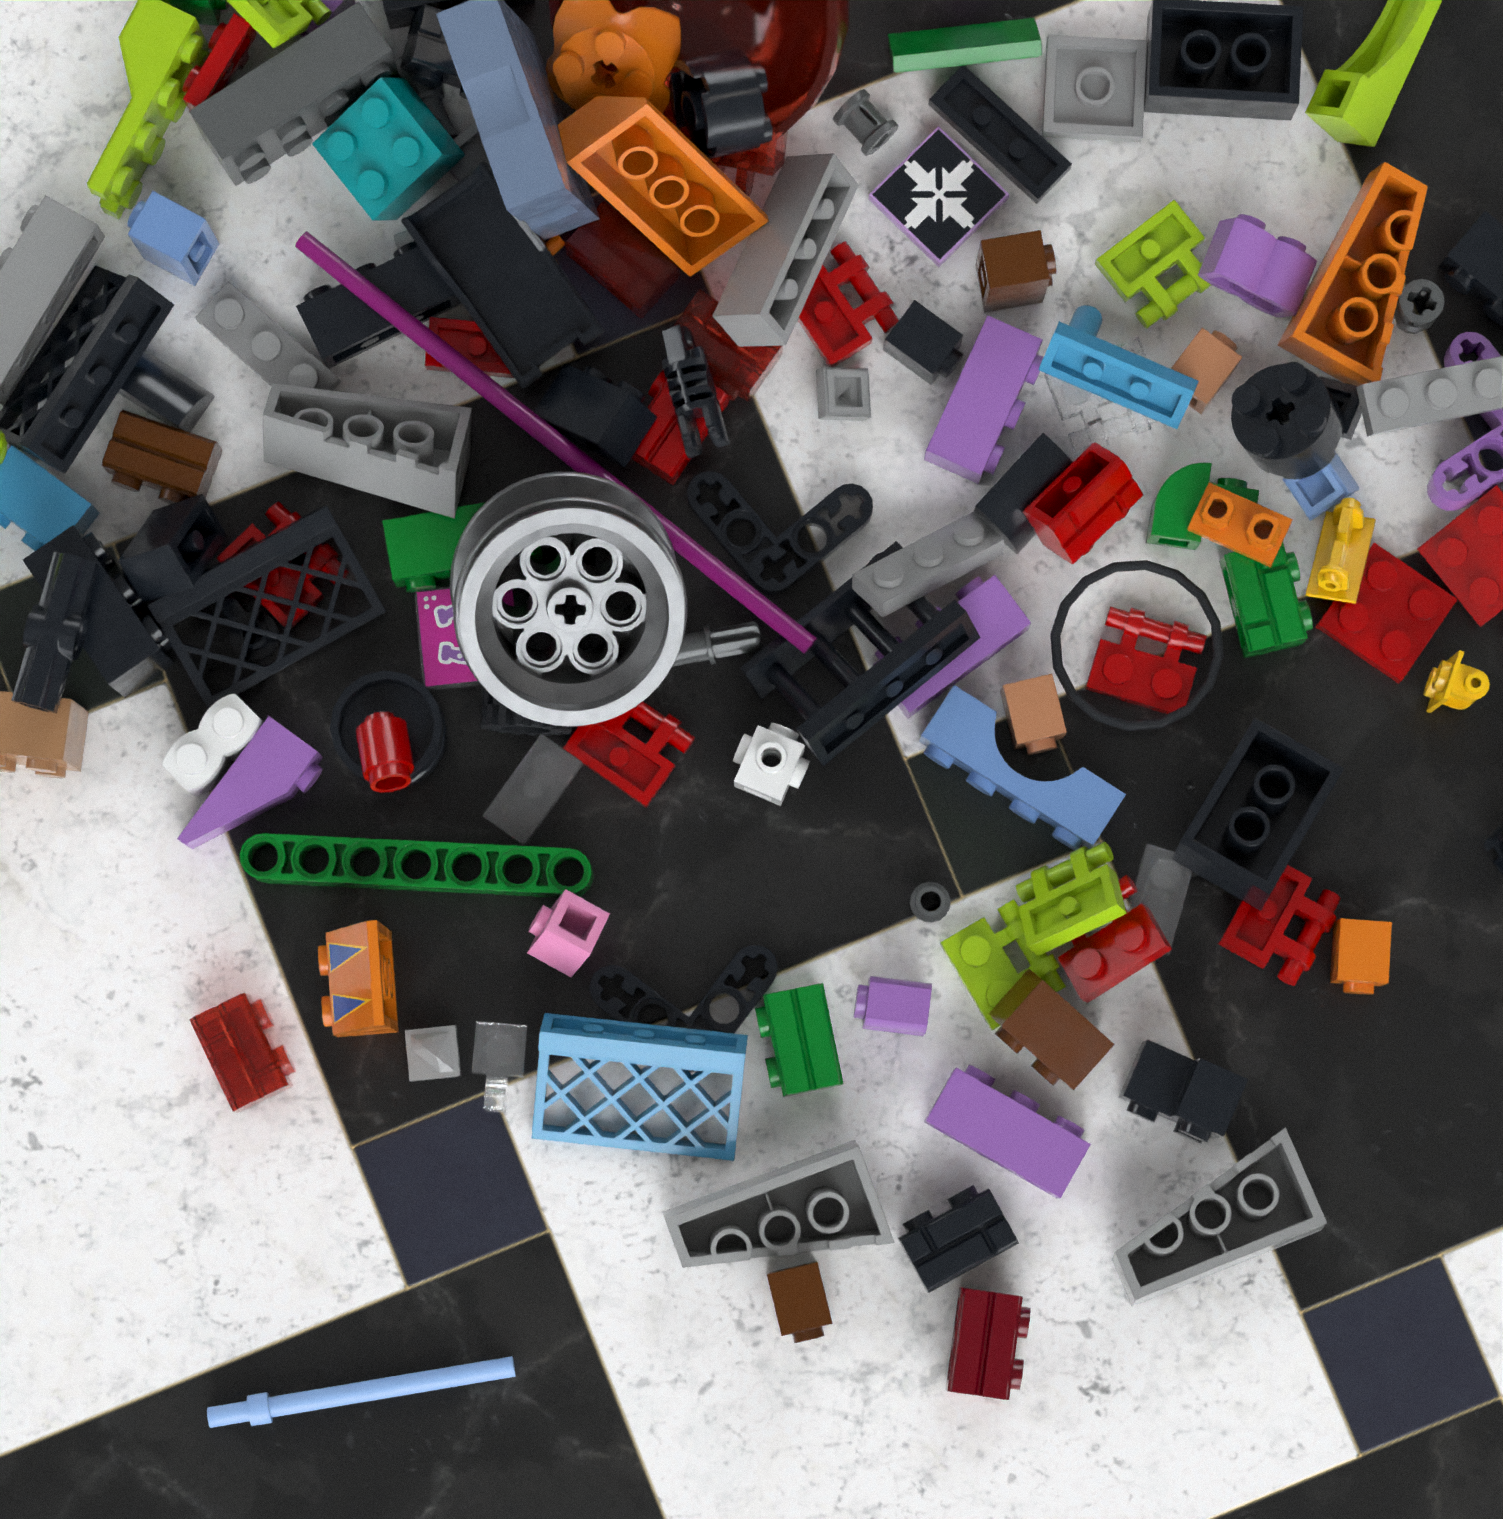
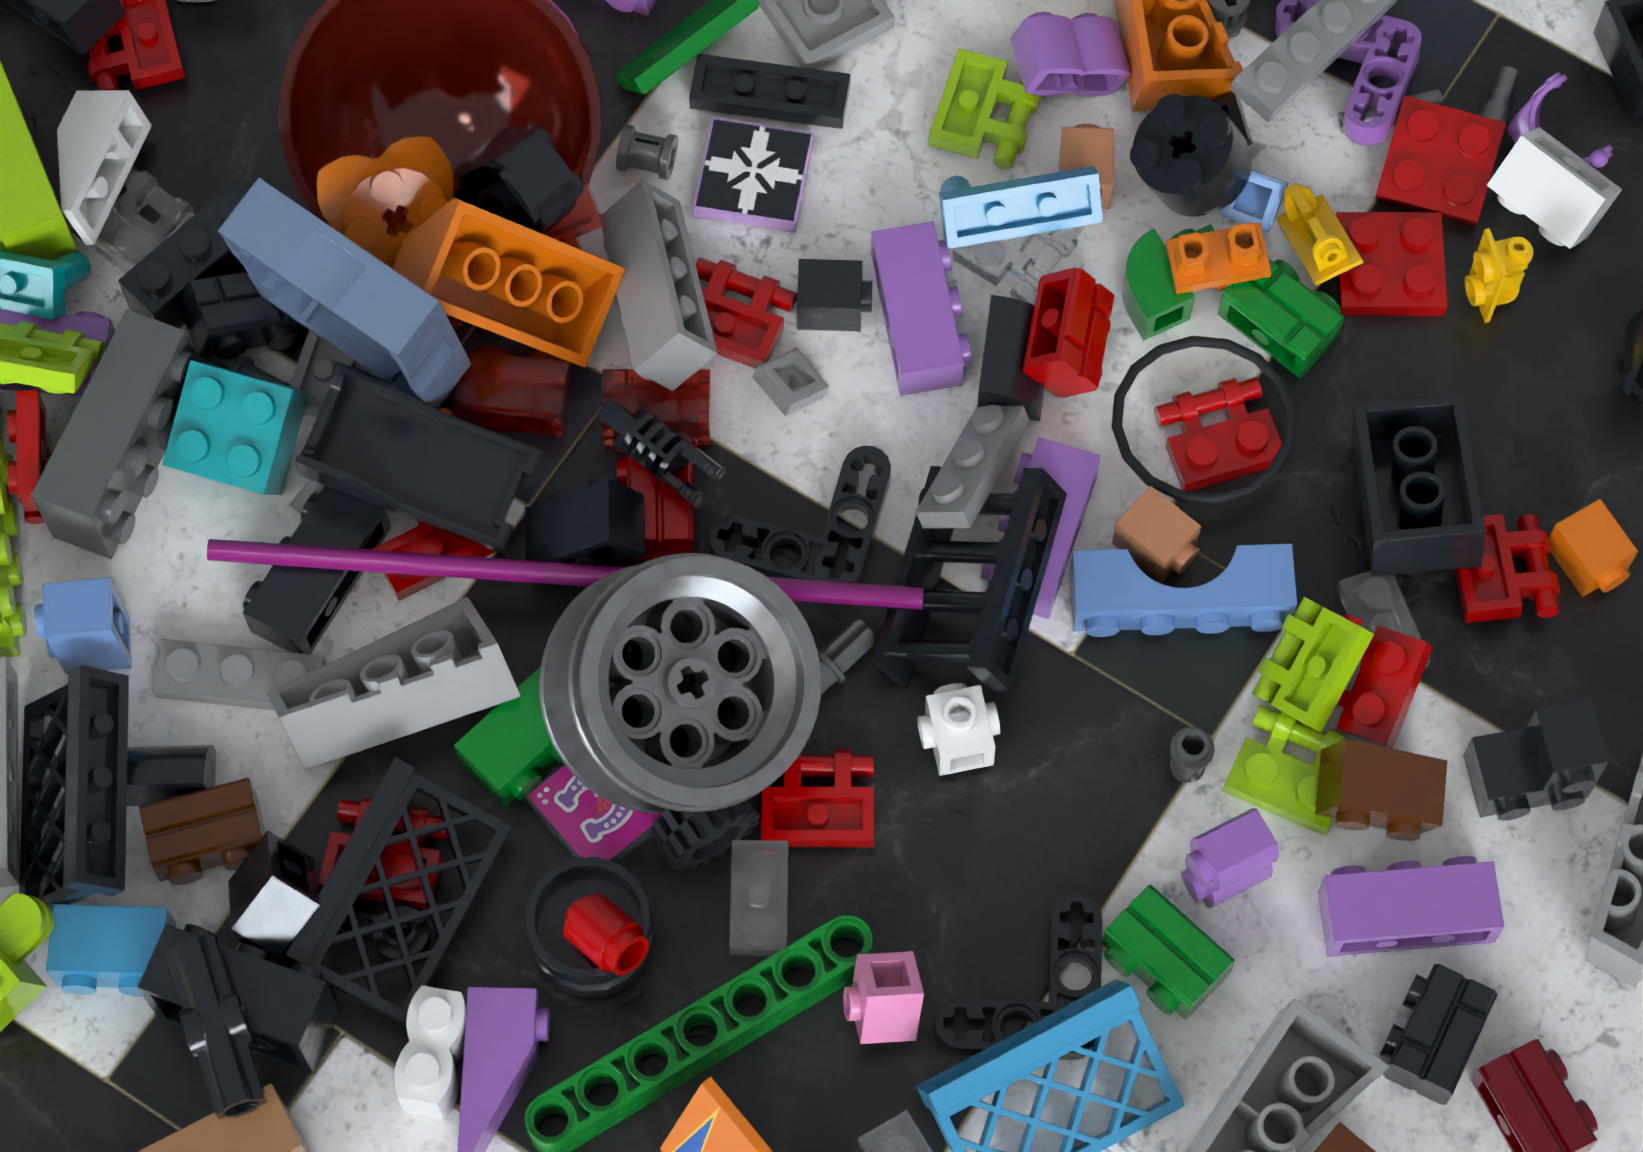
camera: 35 degrees left, 15 degrees down
reddish brown brick [975,230,1056,313] -> none

